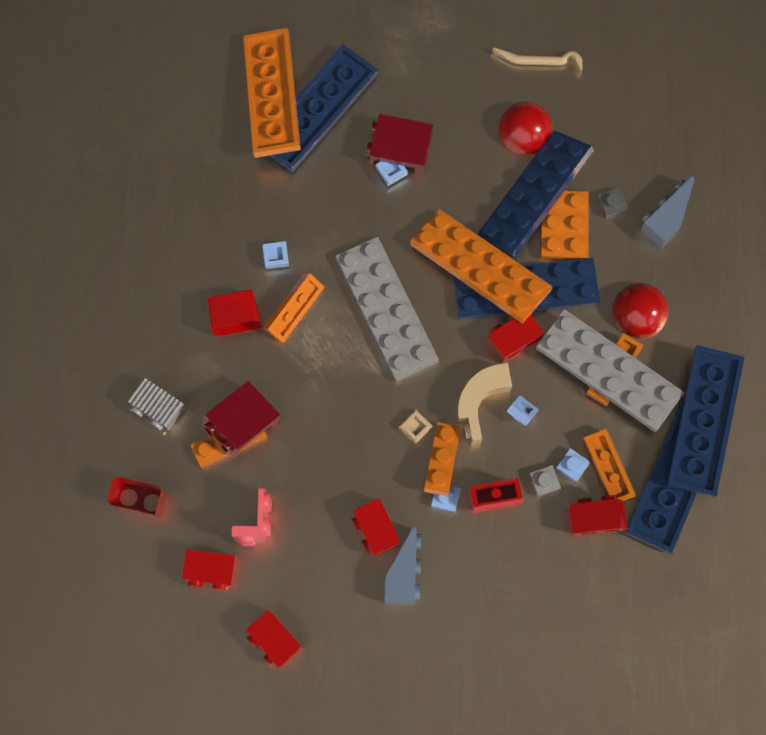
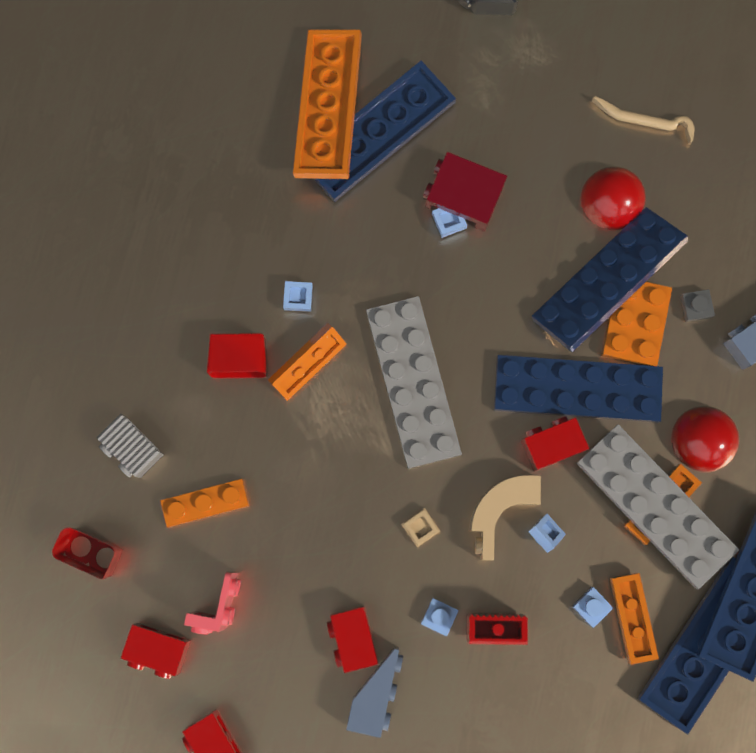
camera: 10 degrees right, 5 degrees up
dark red panel [203,380,281,458] -> none
orange plate [410,209,552,324] -> none
orange plate [424,422,461,497] -> none
light grey plate [529,465,561,497] -> none
red brick [570,495,627,536] -> none

